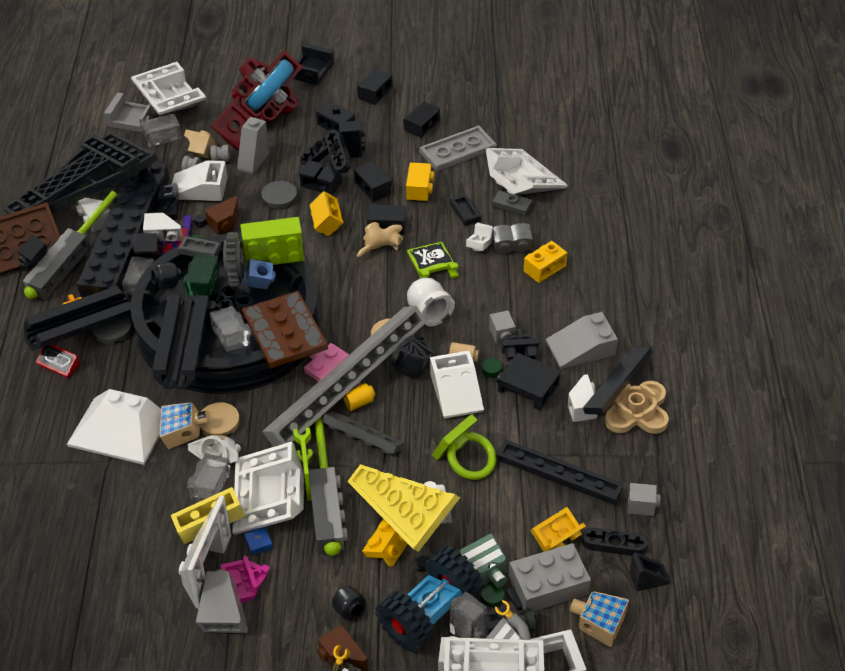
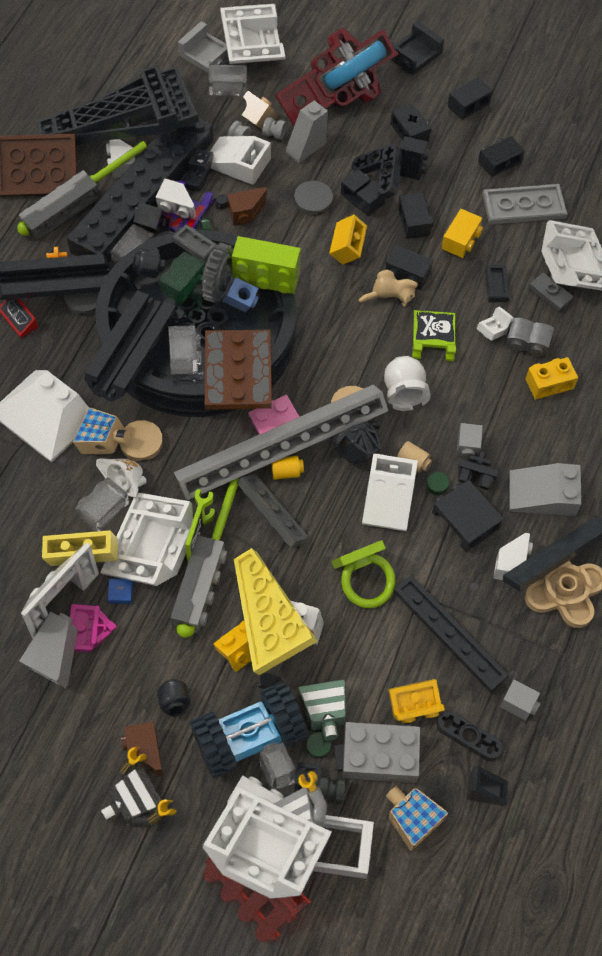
camera: 20 degrees right, 15 degrees up
black brick [18,235,48,272] -> none

